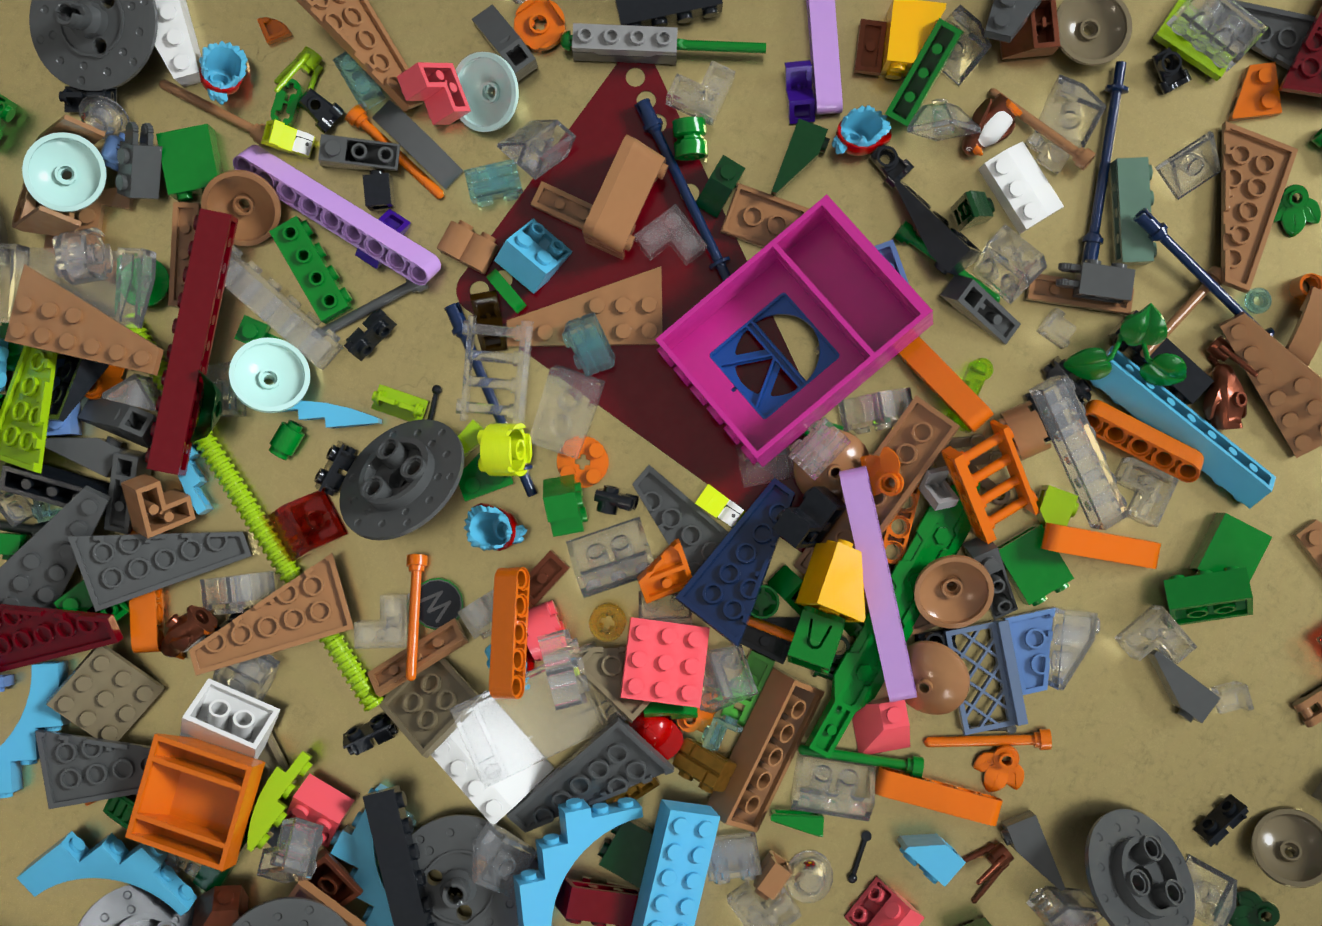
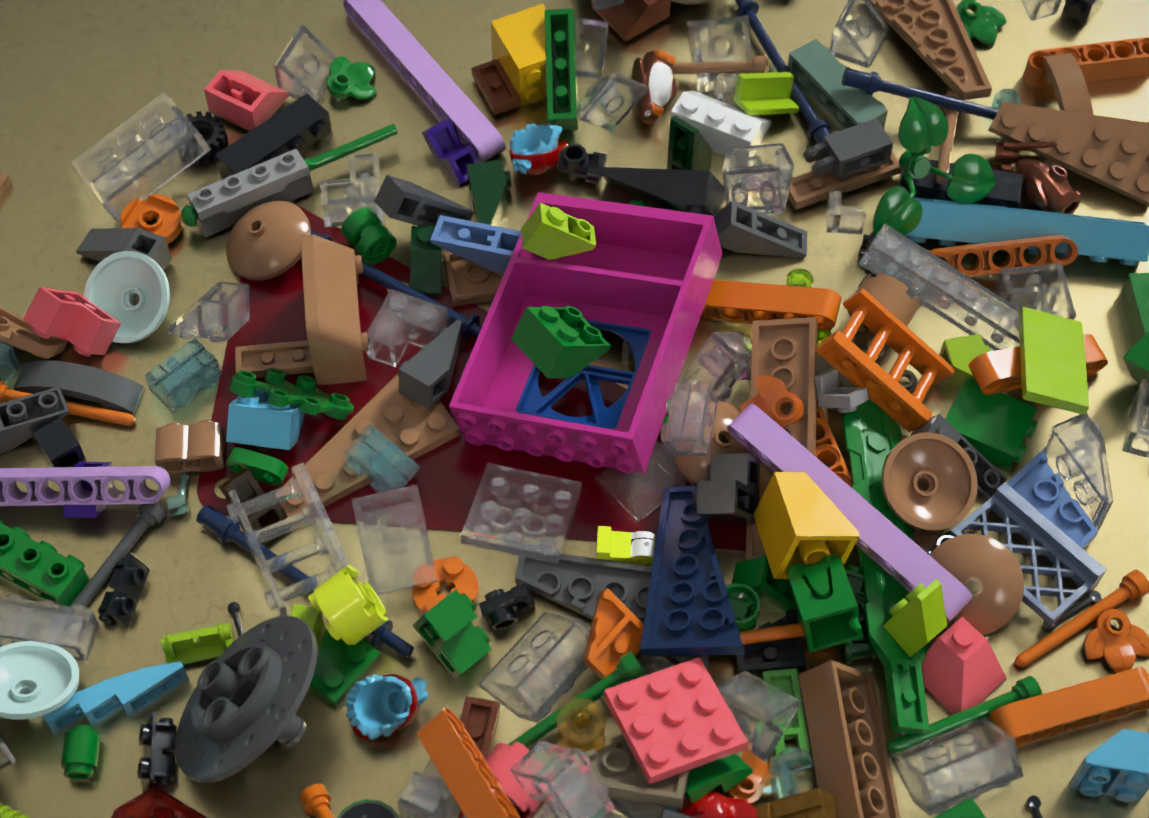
camera: 35 degrees left, 30 degrees down
none -> sand green hand [167,474,189,517]
none -> medium nougat dish [226,201,311,281]
none -> green plant [229,368,354,420]
none -> dark grey slope [374,175,474,226]
none -> dark grey slope [398,319,462,409]
none -> medium blue slope [430,215,521,274]
none -> clear plate [461,463,582,564]
none -> green piece [508,651,646,748]
none -> green slope [511,306,611,378]
none -> lime slope [521,202,596,260]
none -> lime panel [733,72,799,115]
none -> lime slope [883,579,948,657]
none -> lime tile [1018,306,1090,415]

